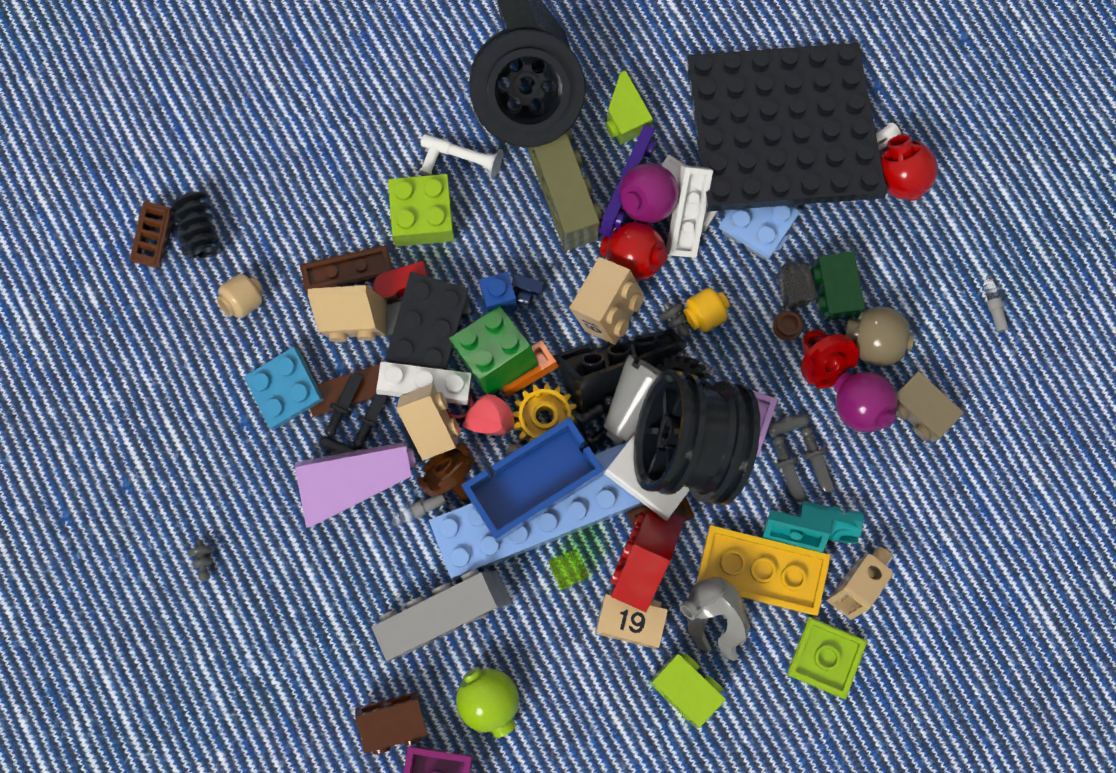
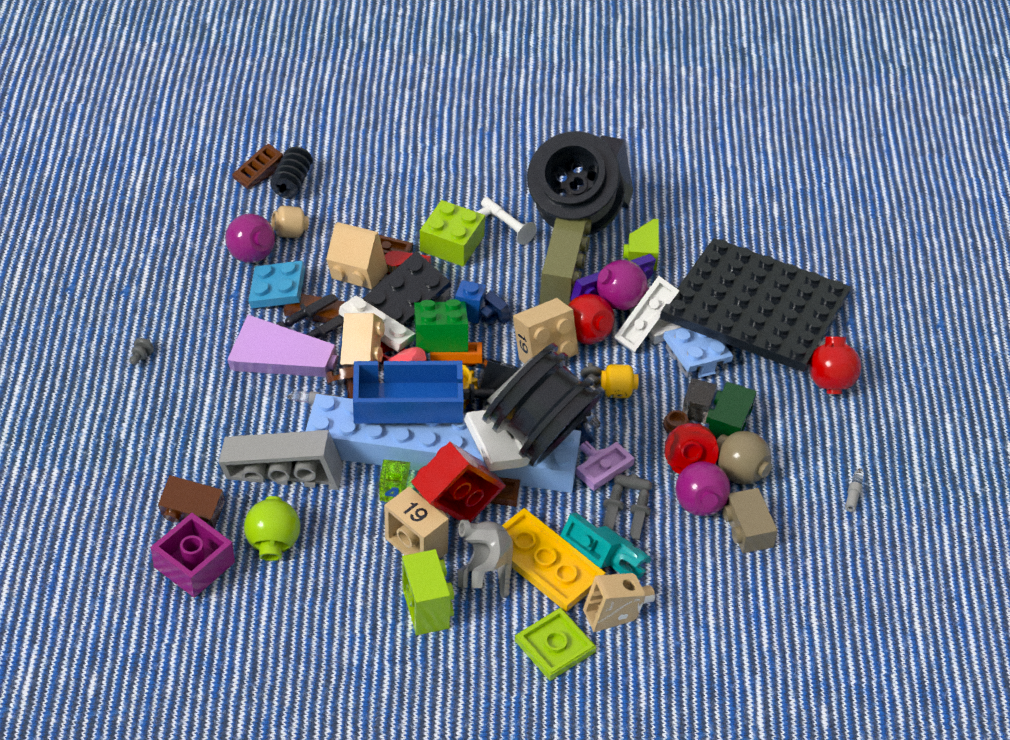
camera: 30 degrees right, 30 degrees down
none -> magenta brick [225,214,275,263]

